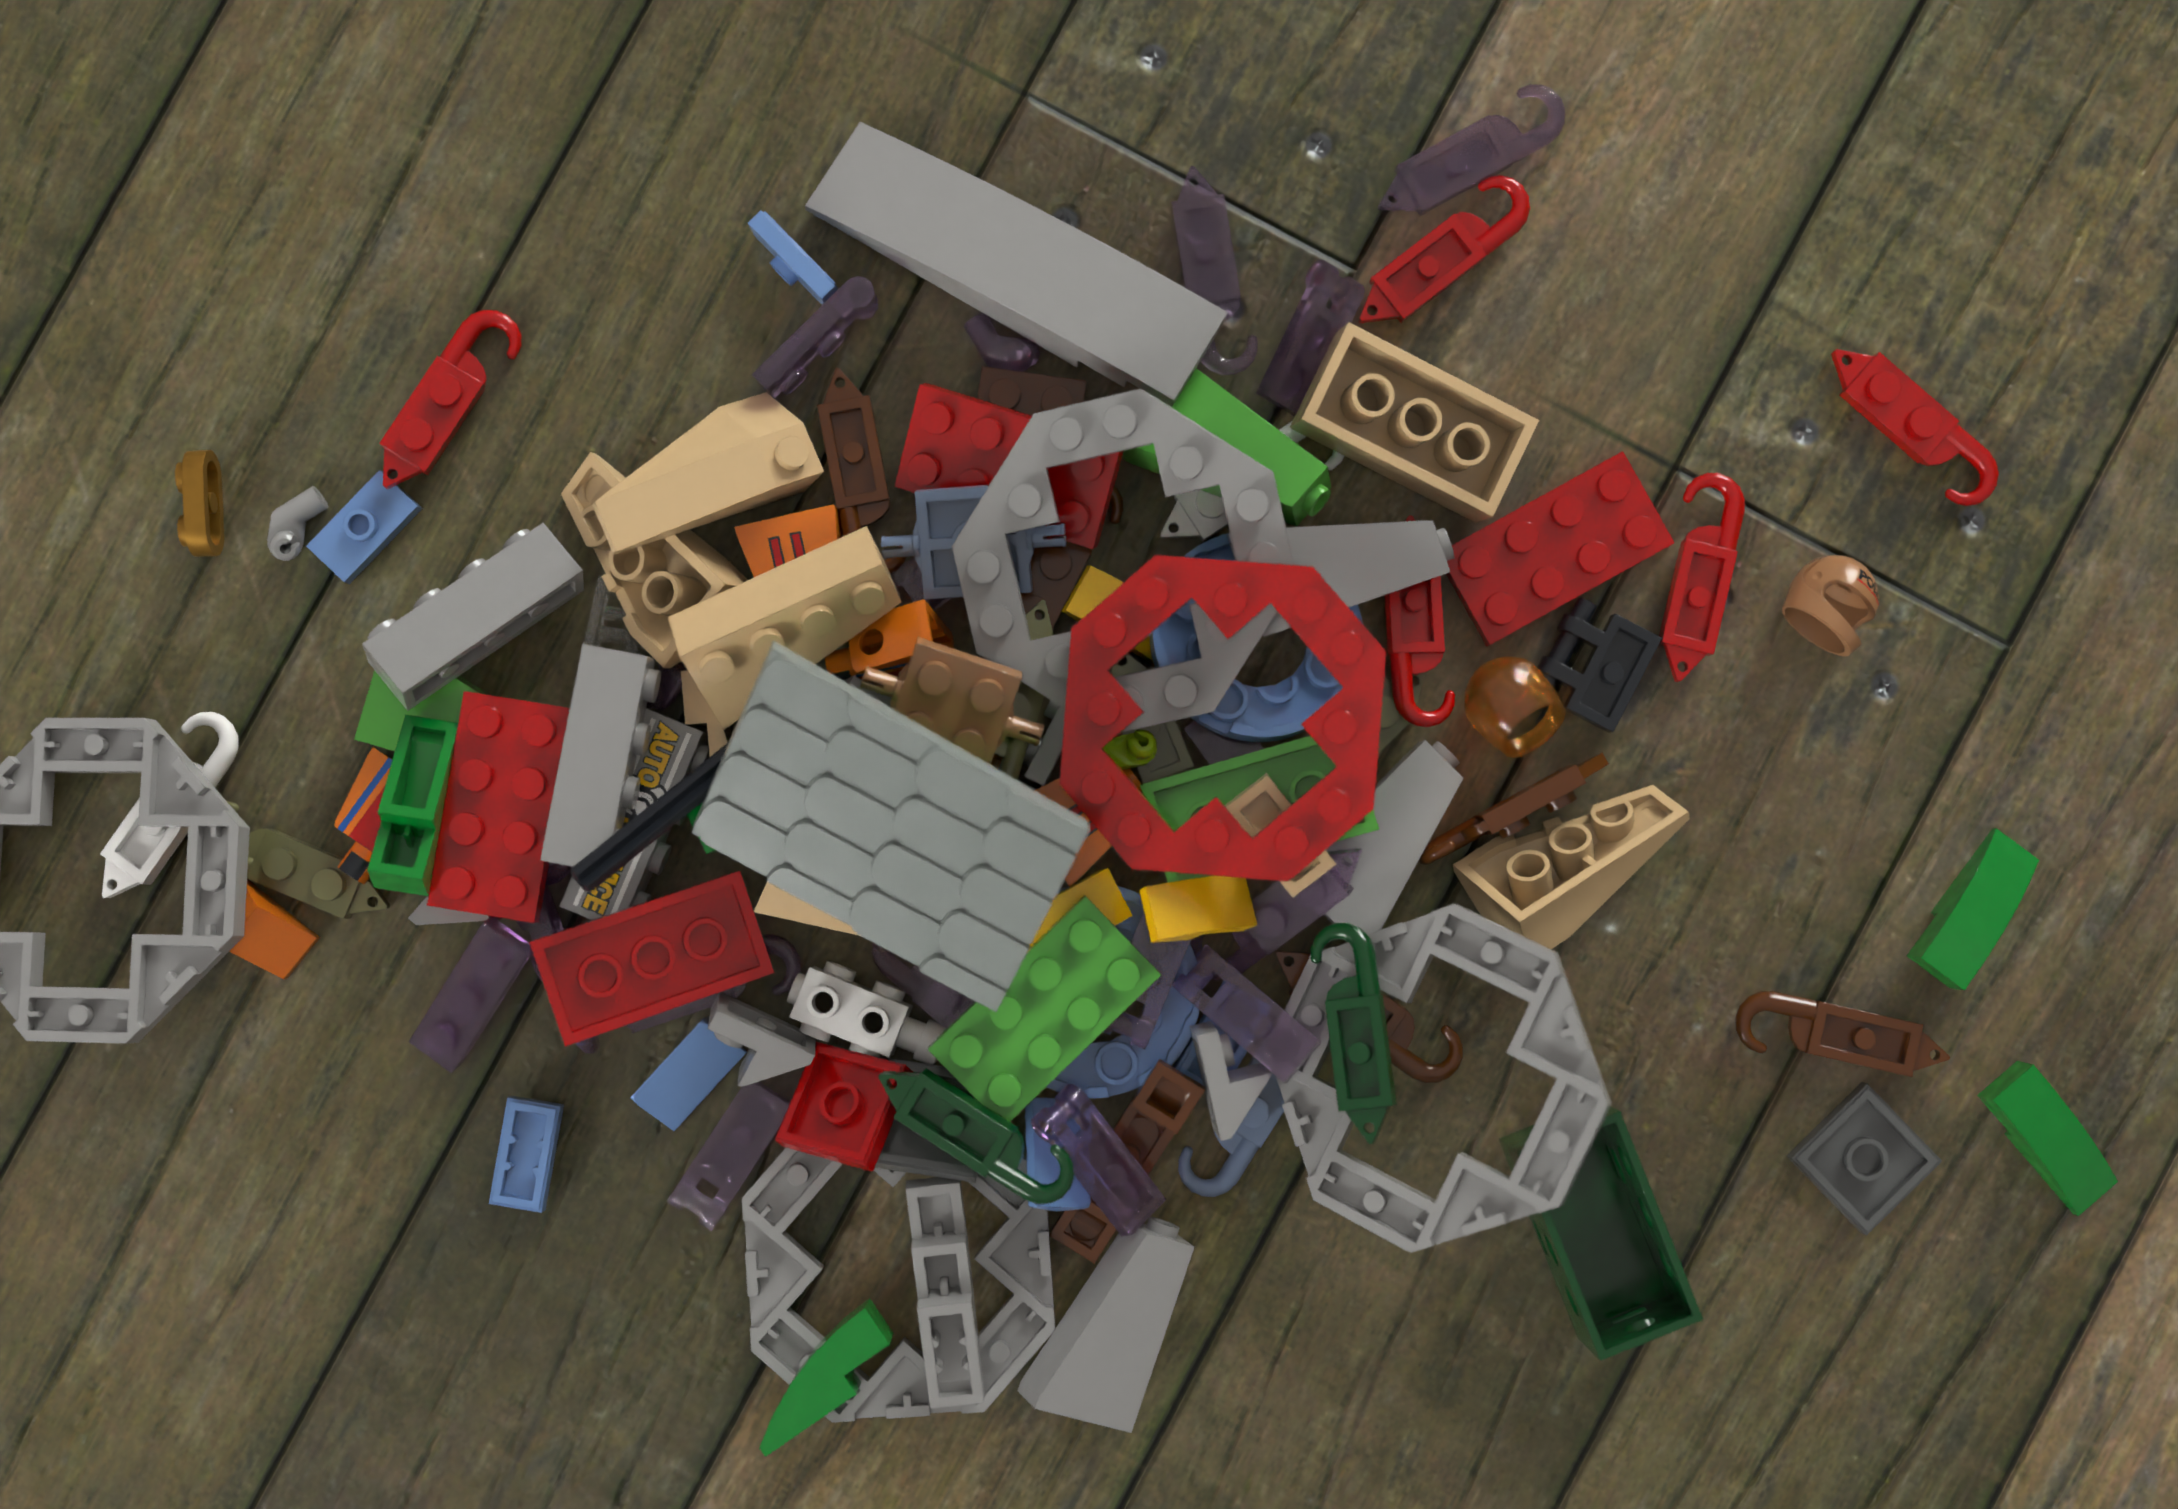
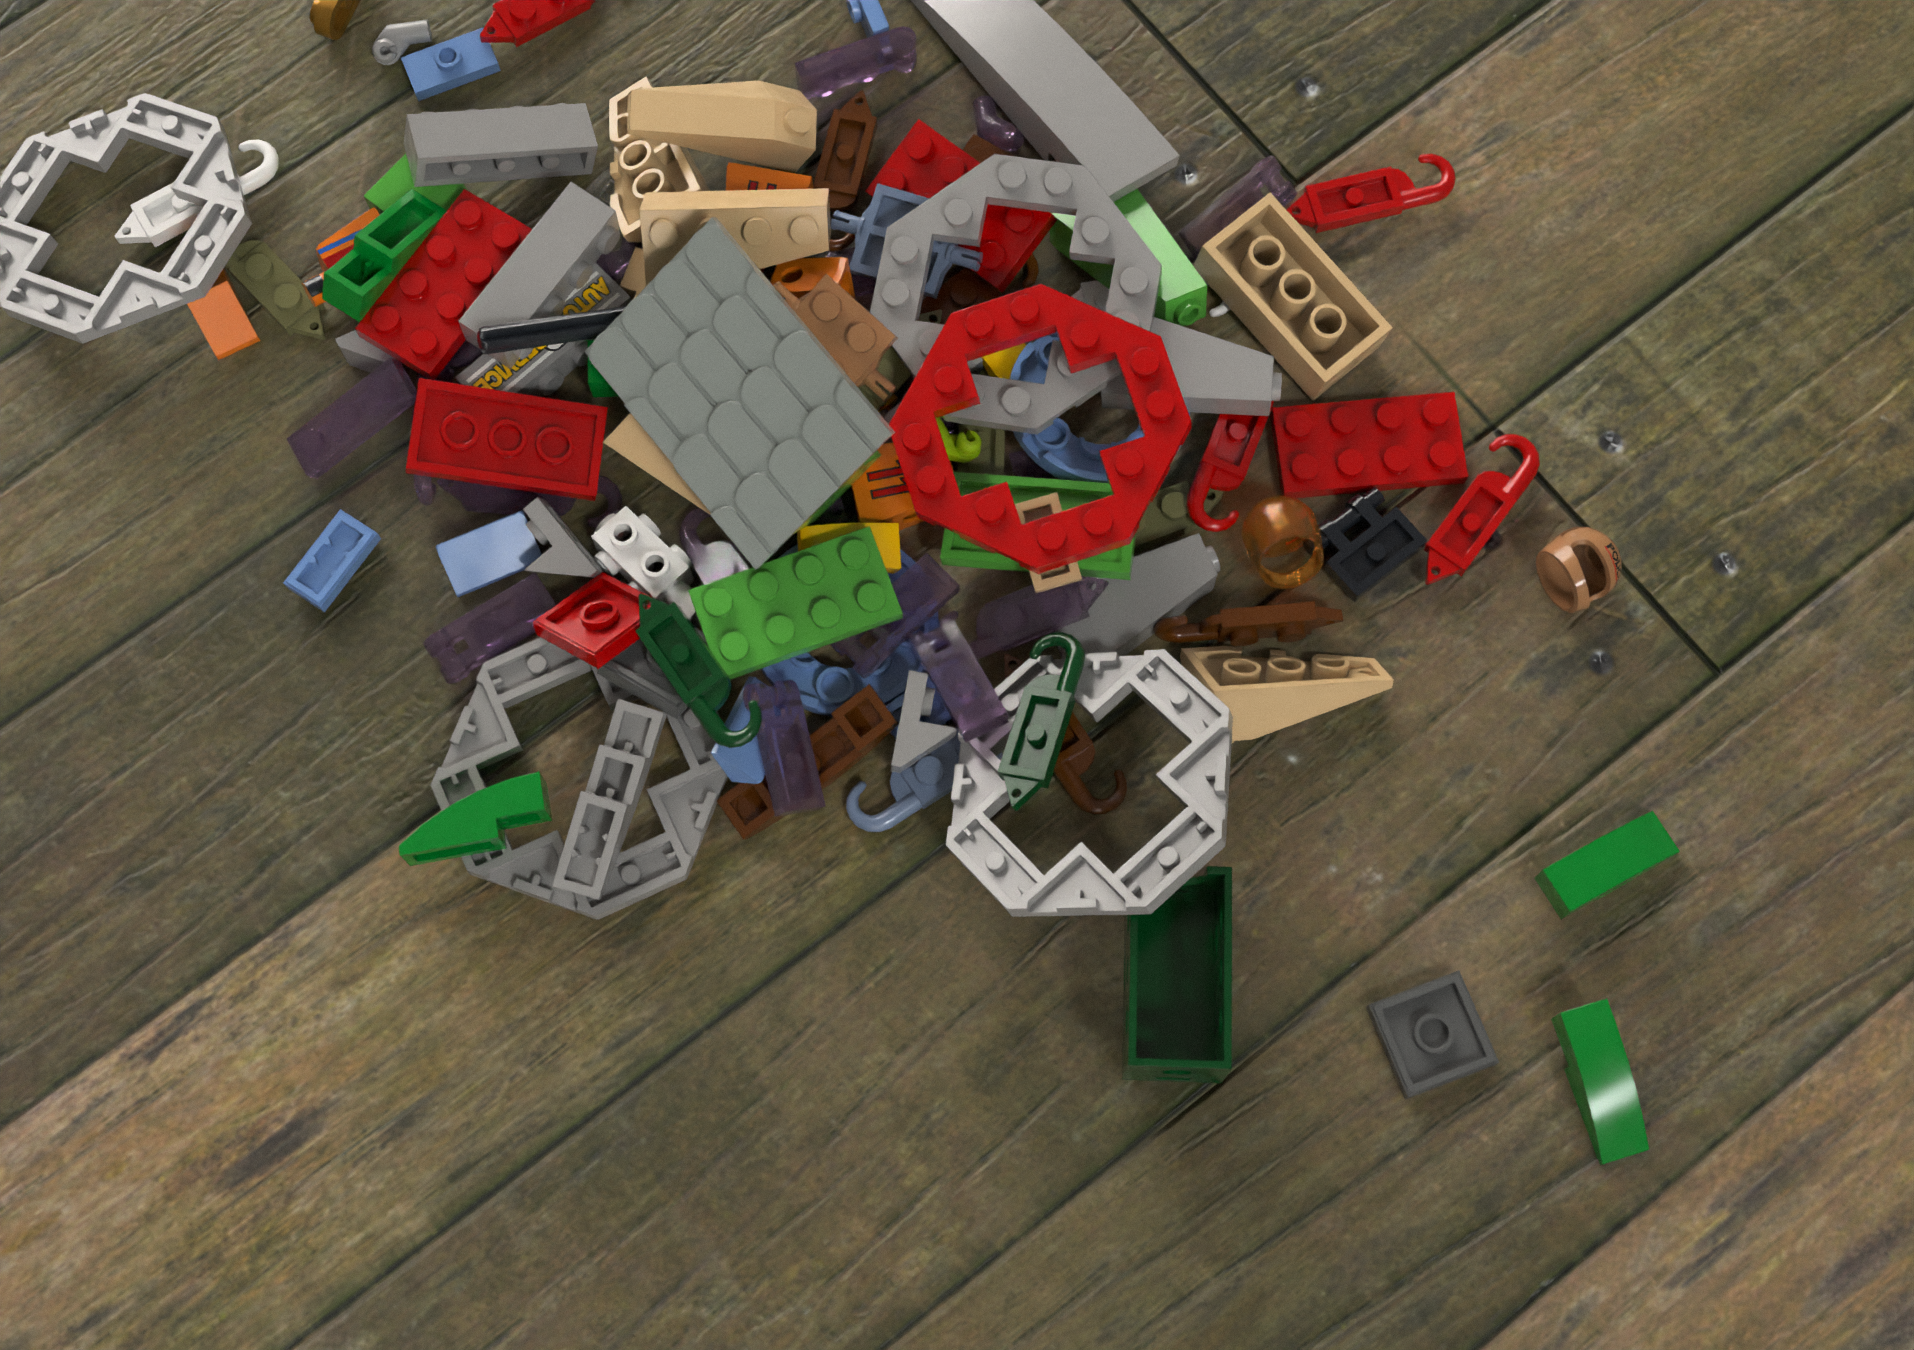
camera: 25 degrees right, 15 degrees down
light grey slope [1018,1217,1194,1433] -> none
yellow slope [1139,876,1257,943] -> none
clear purple plate [1171,166,1258,375] -> none
plate [1378,84,1565,216] -> none
reddish brown plate [1735,991,1950,1077] -> none
red plate [1831,349,1999,506] -> none

